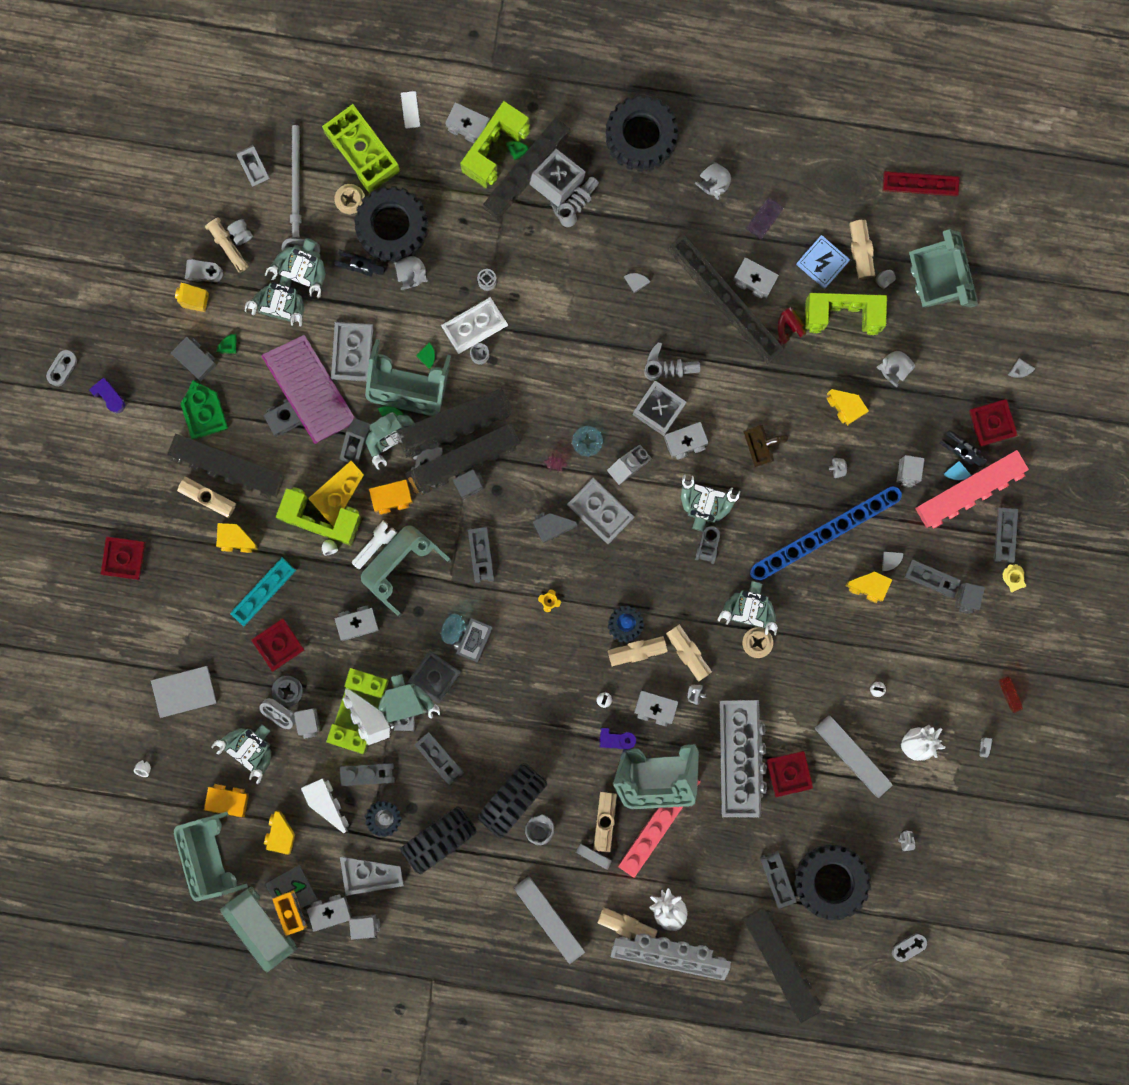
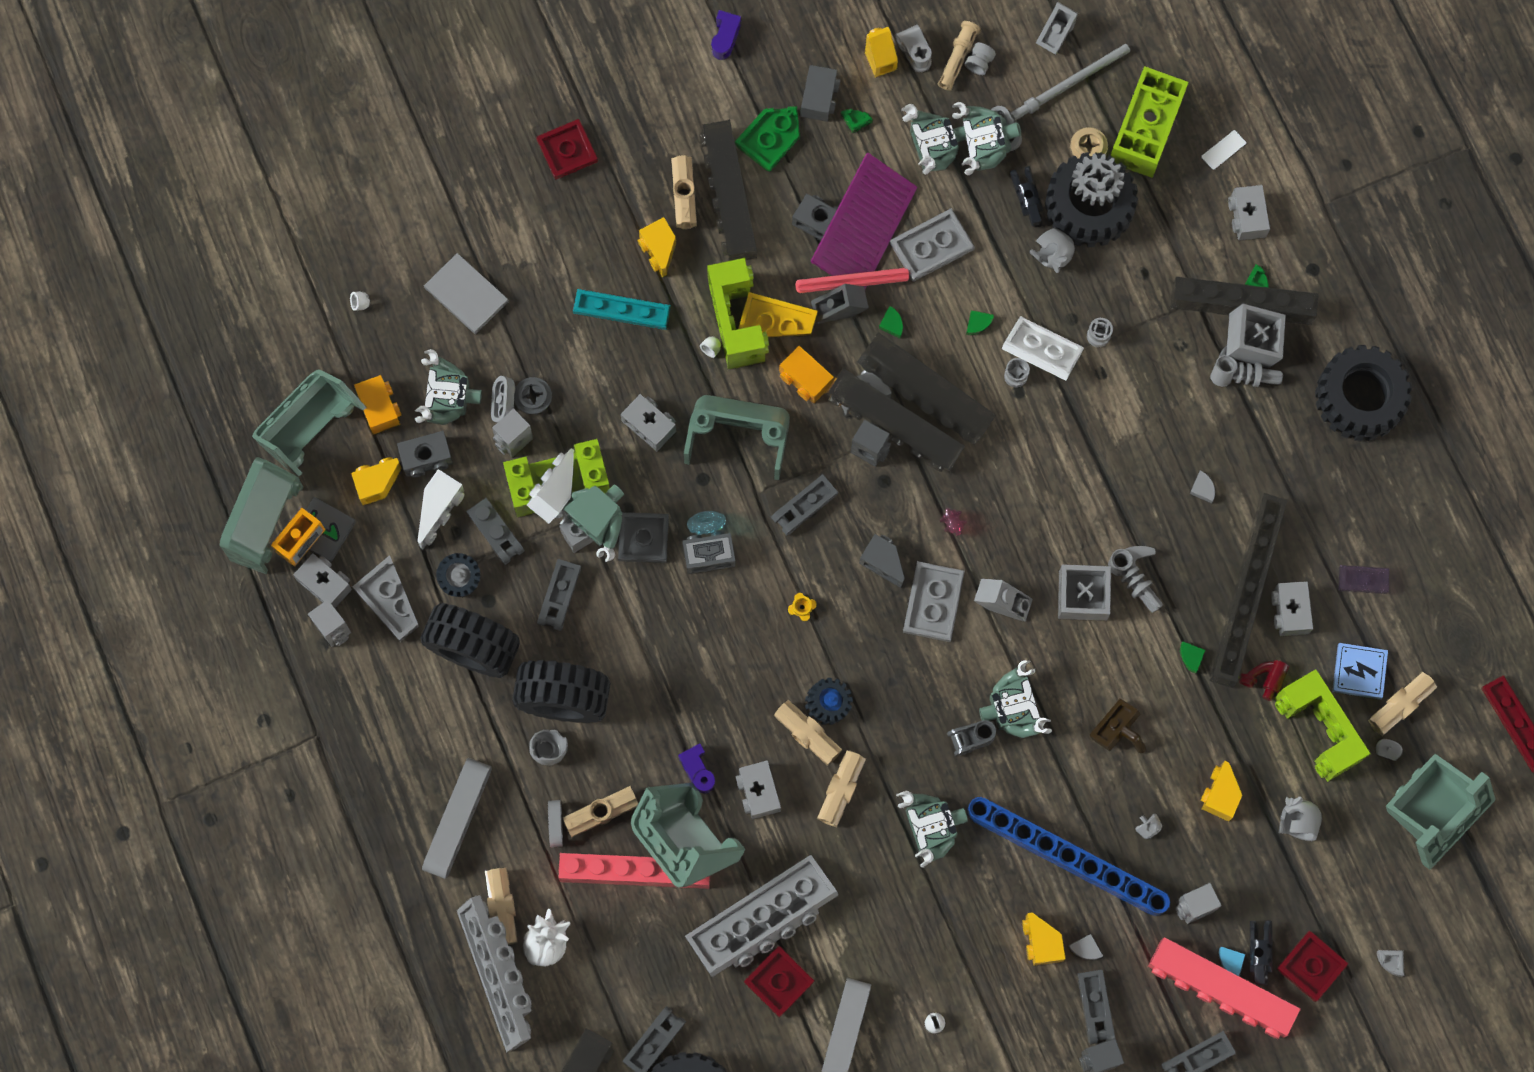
camera: 60 degrees right, 10 degrees down
dark red plate [251,618,305,672] -> none
white piece [352,520,397,569] -> none
sand green windscreen [365,339,451,416] -> none
sand green torso [366,412,427,469] -> none
lime plate [460,101,530,189] -> none
clear light blue gear [572,426,603,457] -> none
white hinge [597,692,612,708] -> none
light grey brick [664,422,708,460] -> none
light grey piece [688,685,706,705] -> none
light grey helmet [695,162,731,200] -> none
tan gear [742,627,773,658] -> none
none -> dark grey brick [397,431,453,477]
none -> coral axle [796,268,909,293]
none -> light grey gear [1072,154,1124,206]
none -> green tile [1180,641,1205,674]

